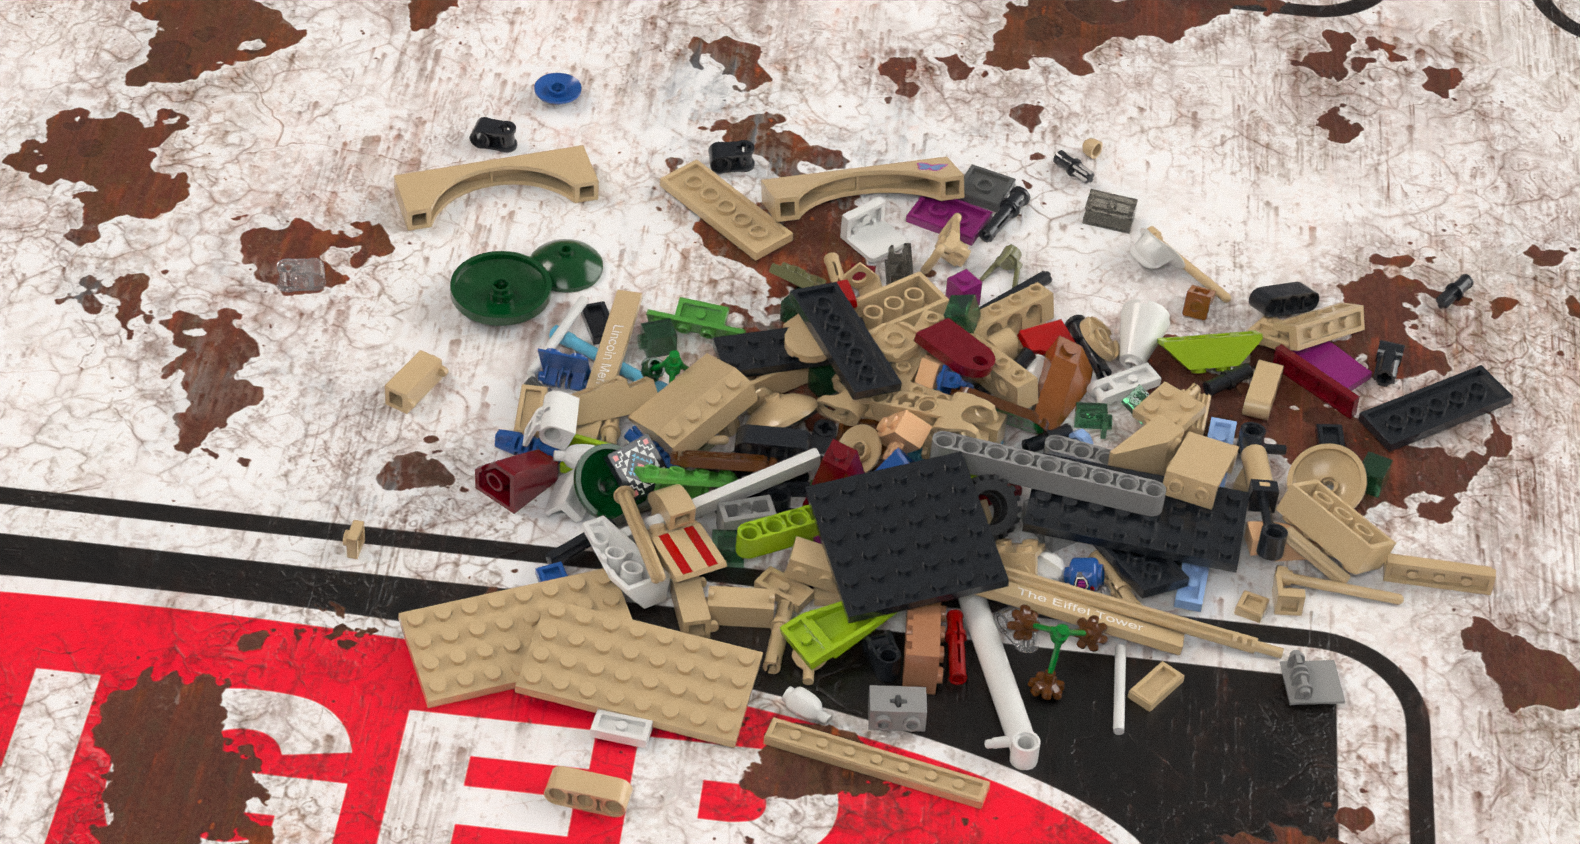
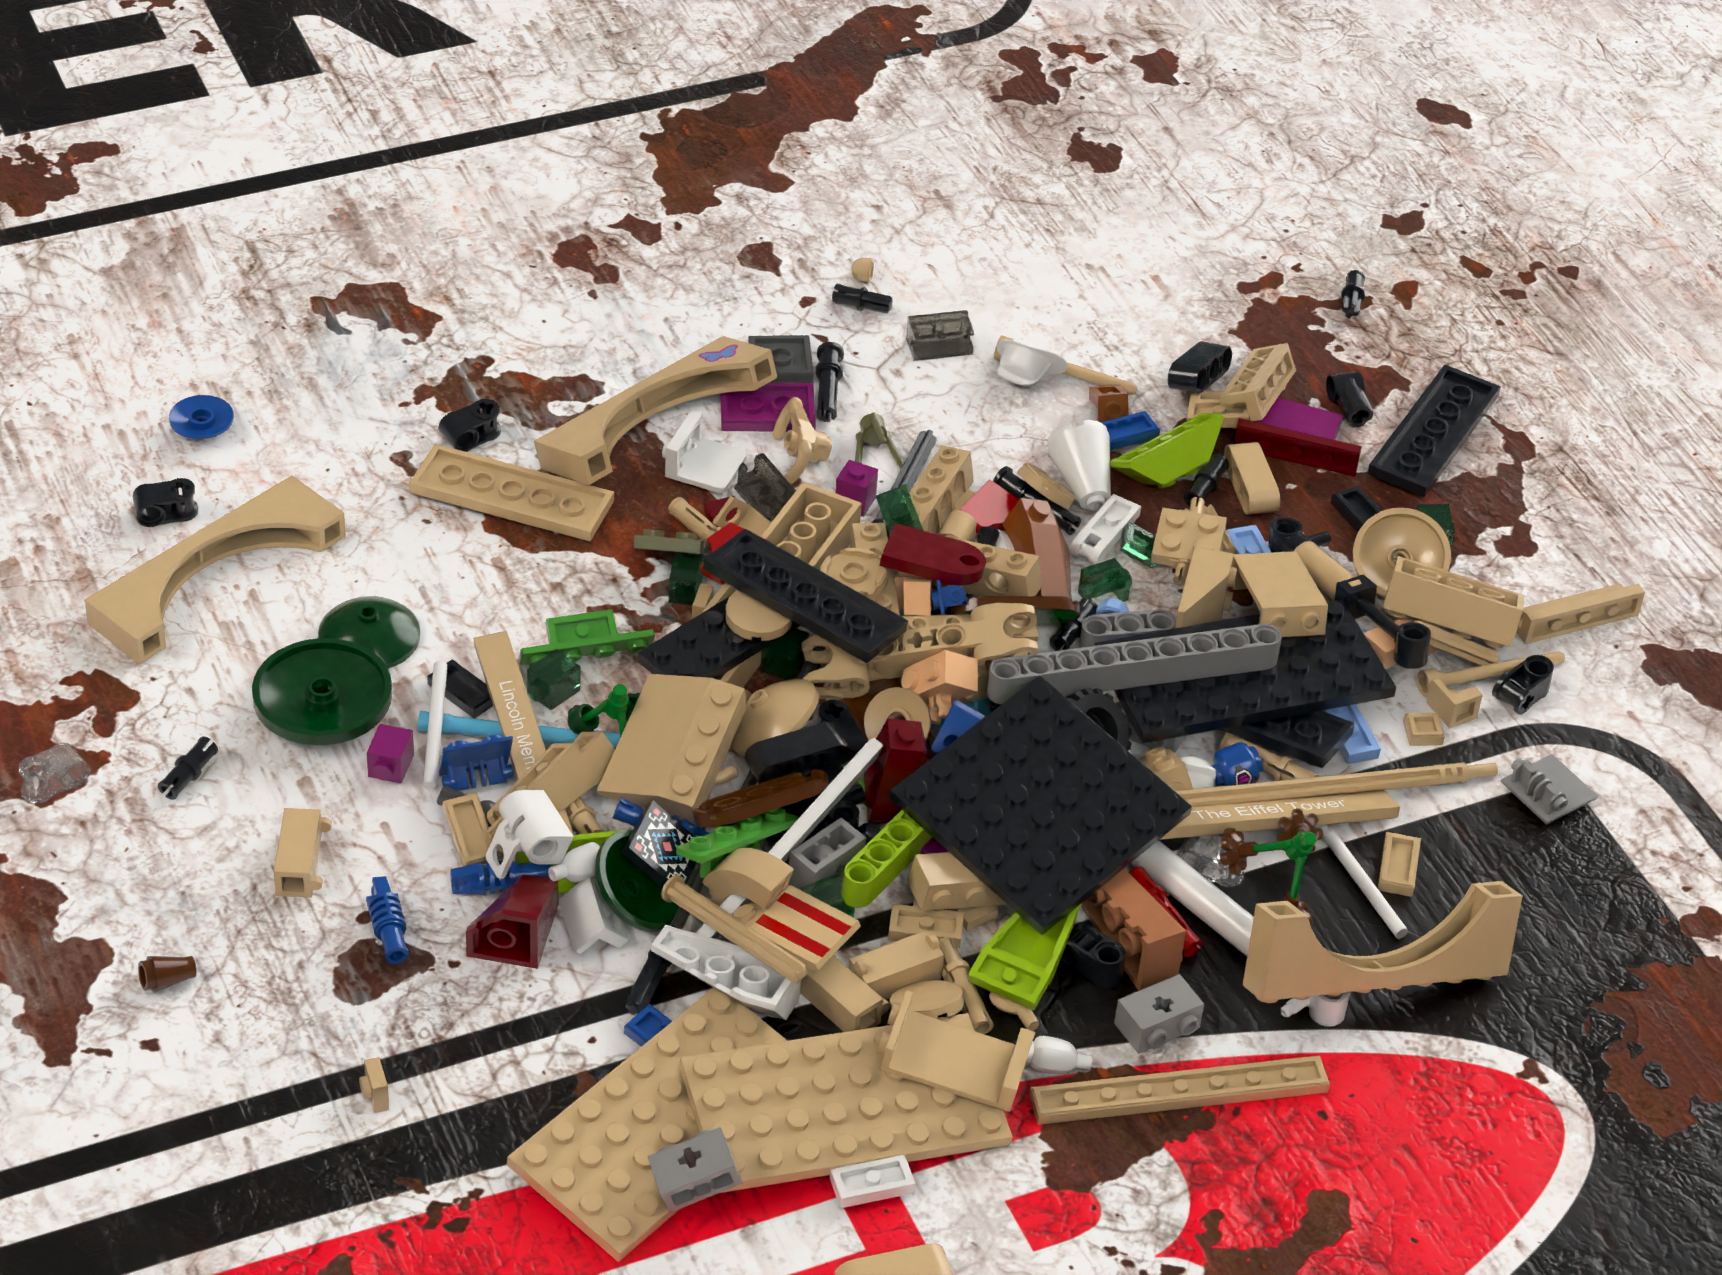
camera: 30 degrees left, 0 degrees up
none -> reddish brown cone [138,956,197,993]
none -> black pin [158,736,218,800]
none -> blue hinge [366,876,409,964]
none -> magenta brick [367,724,414,783]
none -> light grey brick [647,1127,743,1213]
none -> tan panel [877,990,1035,1112]
none -> tan tile [889,980,964,1020]
none -> blue plate [1100,411,1160,451]
none -> tan arch [1243,881,1523,1003]
none -> black piece [1492,655,1554,715]

